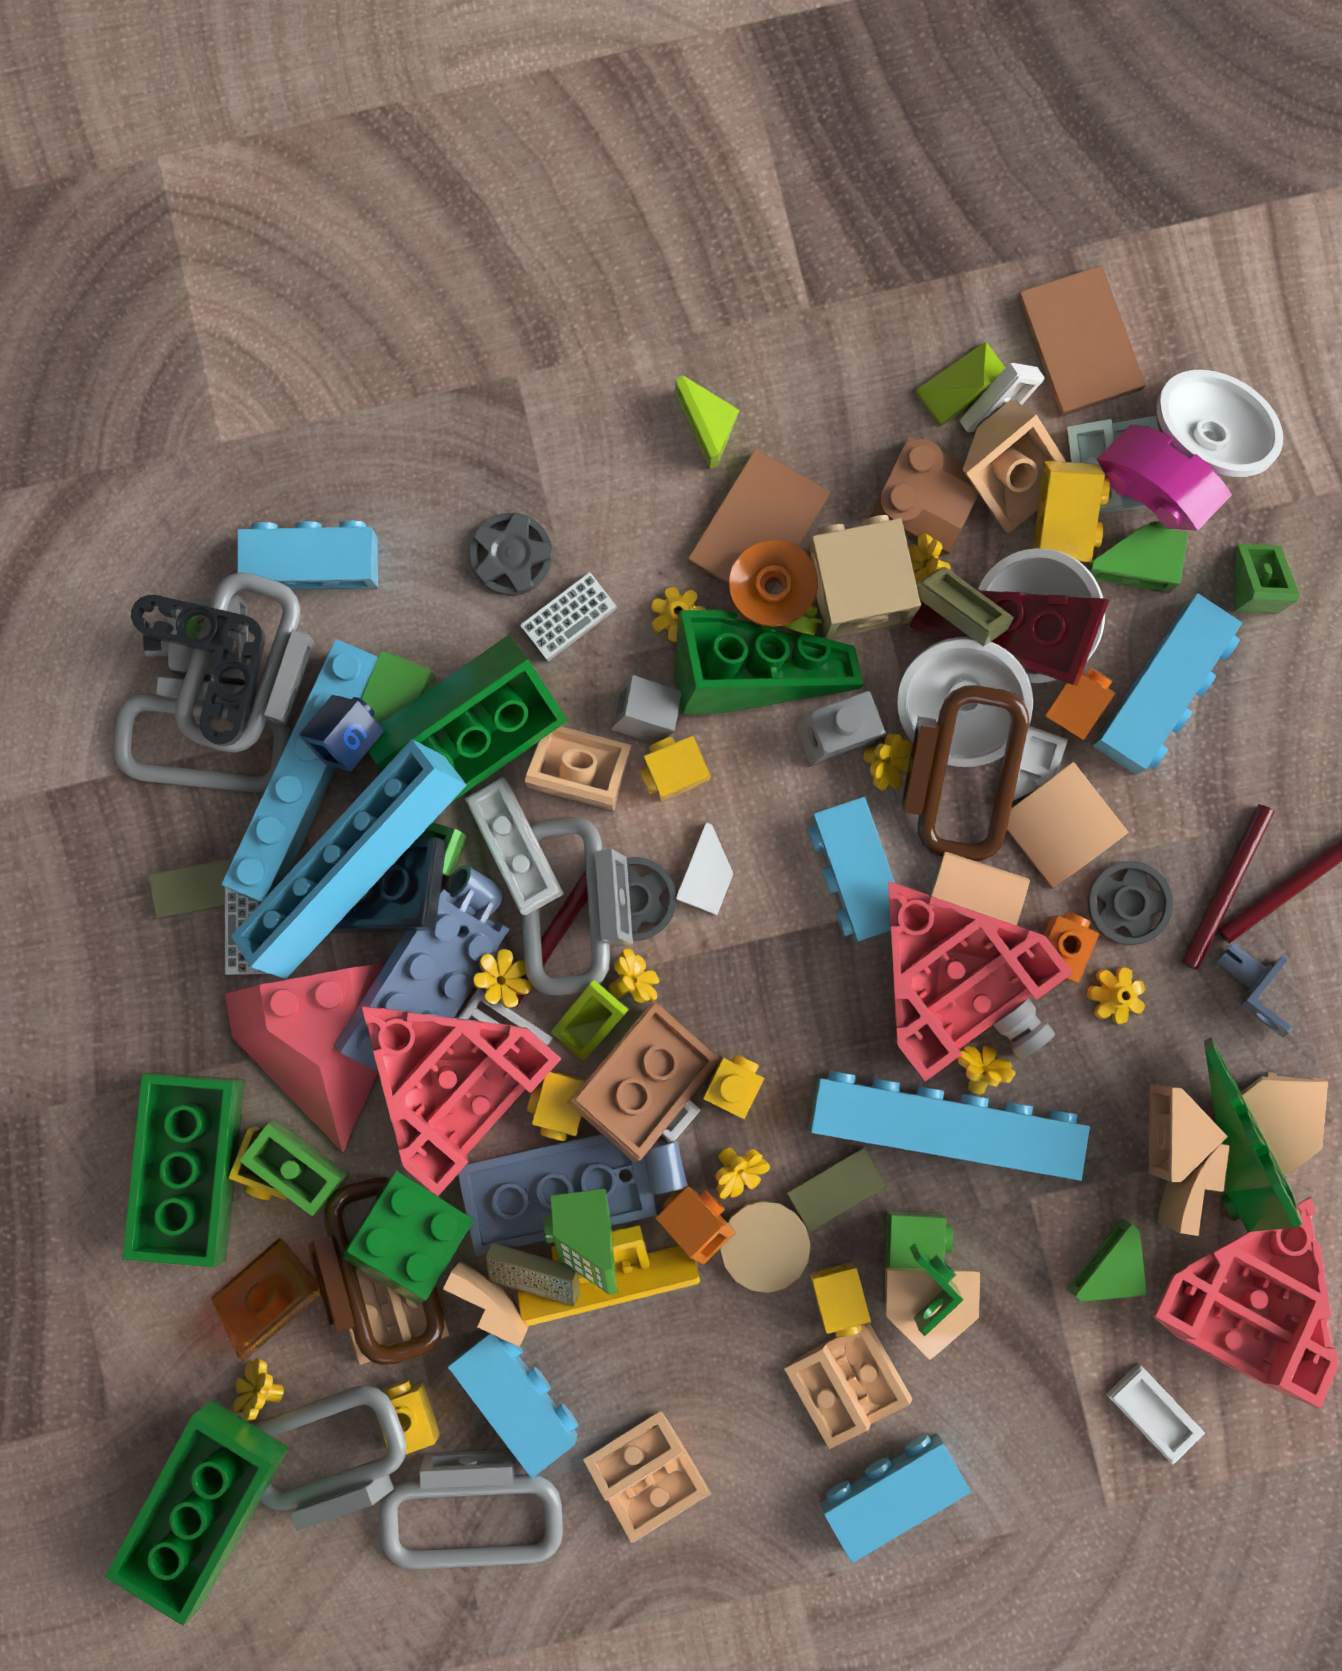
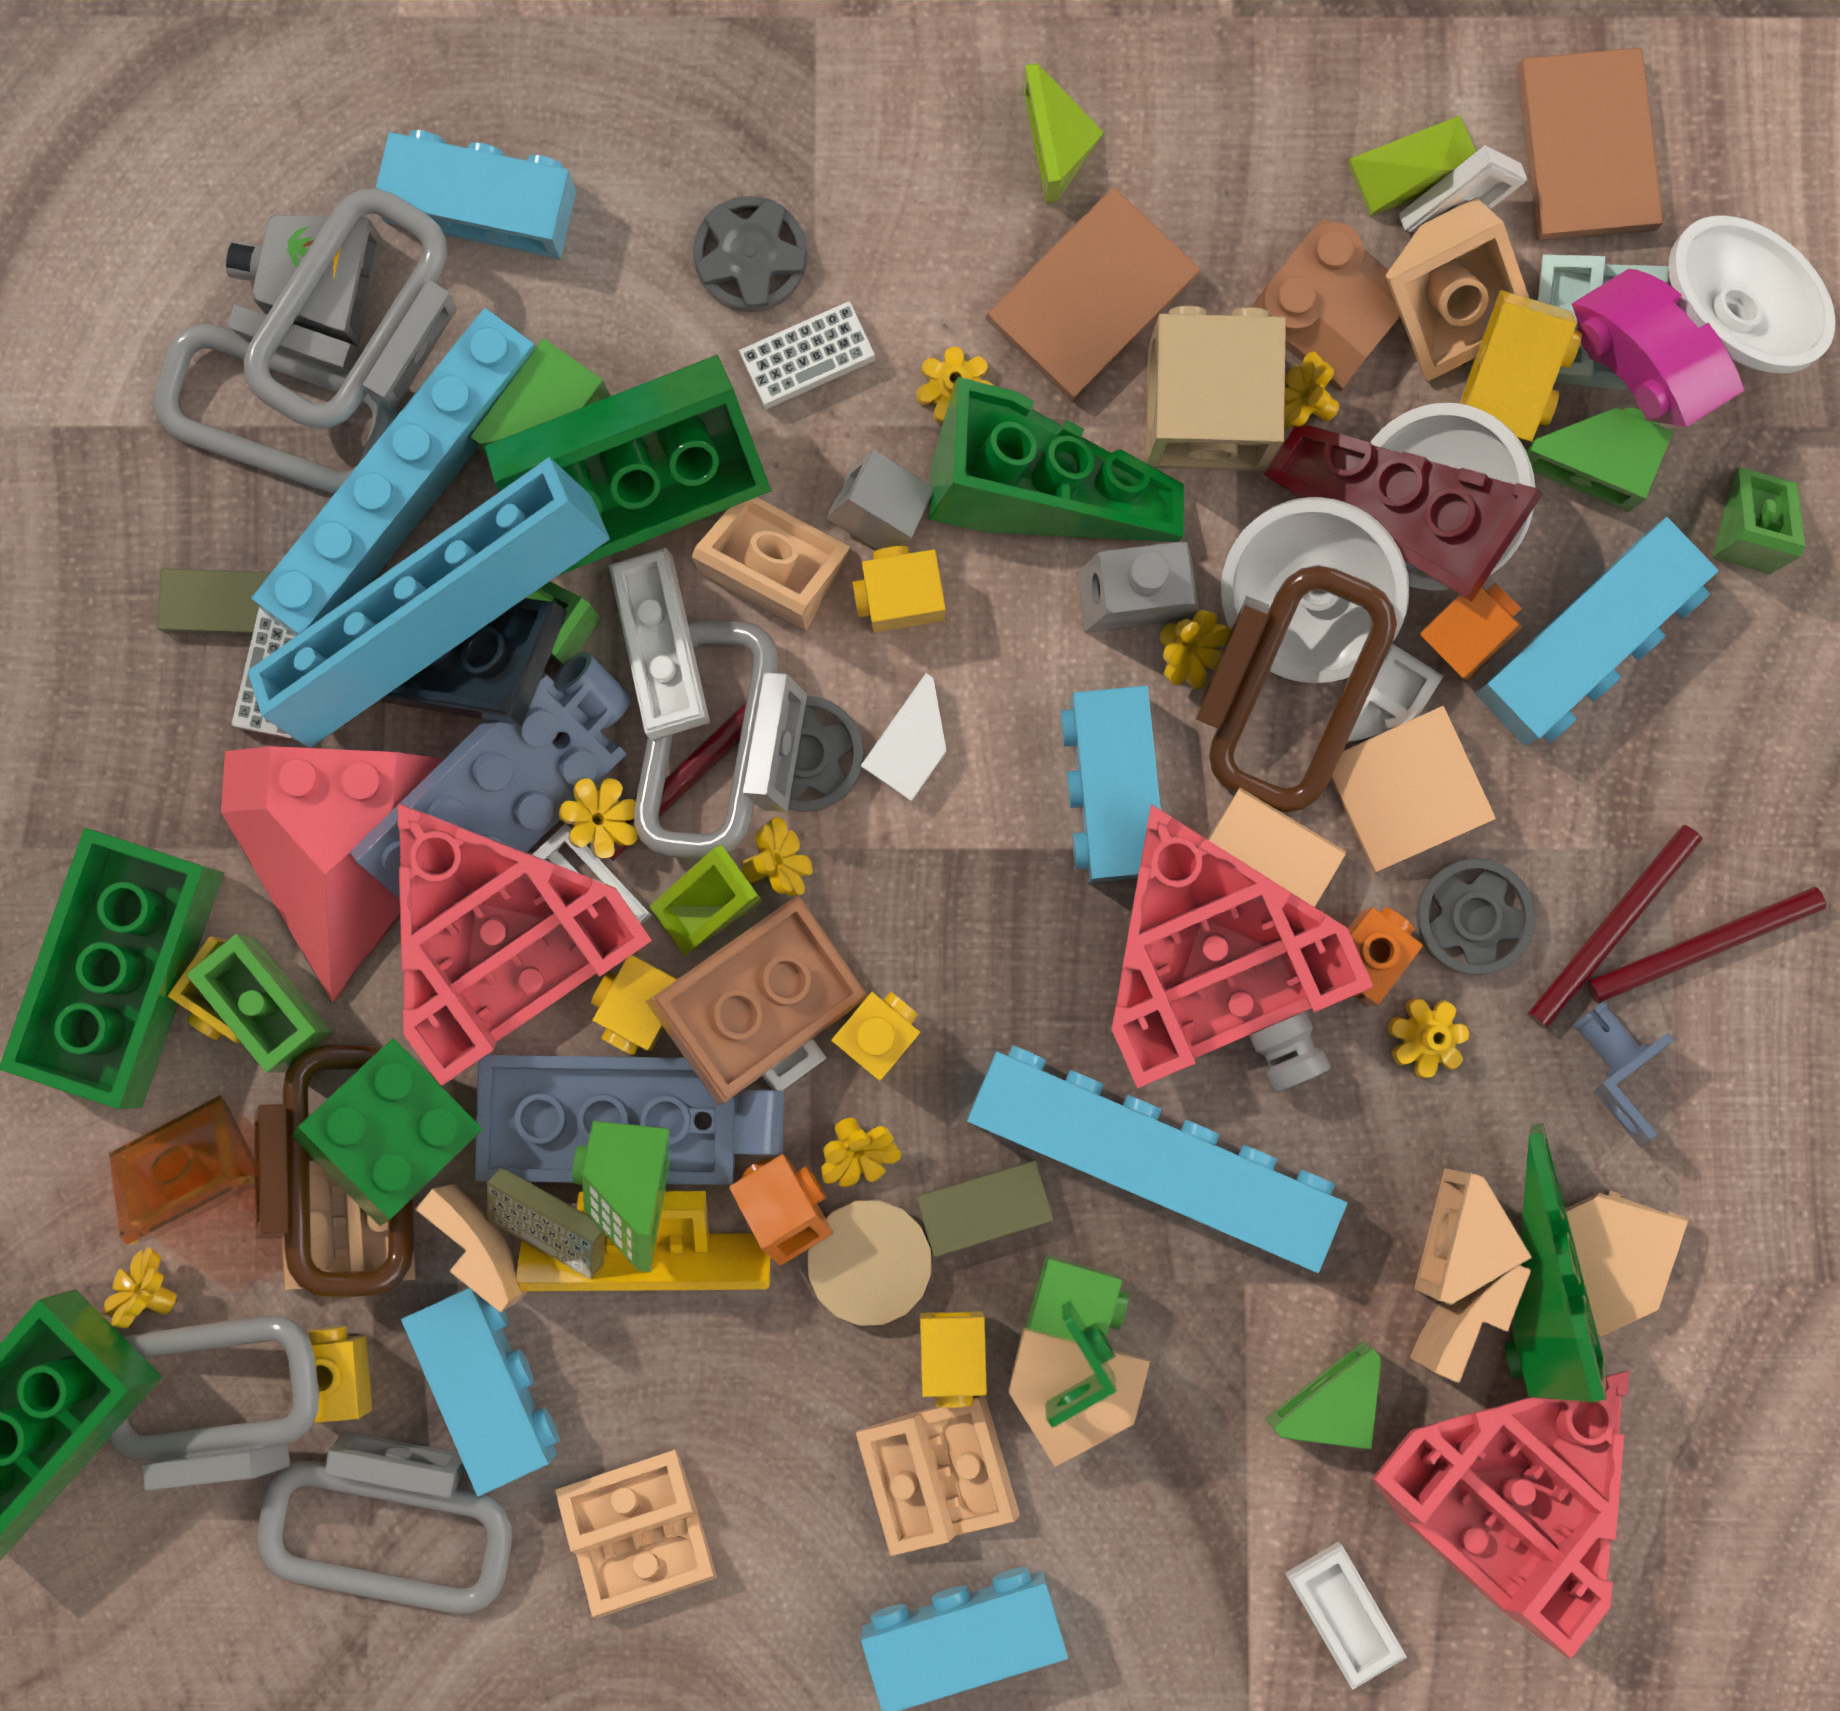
camera: 15 degrees right, 0 degrees up
black beam [131,595,265,747] -> none
dark blue brick [299,695,384,772] -> none
orange dish [729,539,818,627] -> none
lime plate [783,606,823,635] -> none
olive tile [917,567,1014,647] -> none
yellow plant [957,1045,1016,1095] -> none

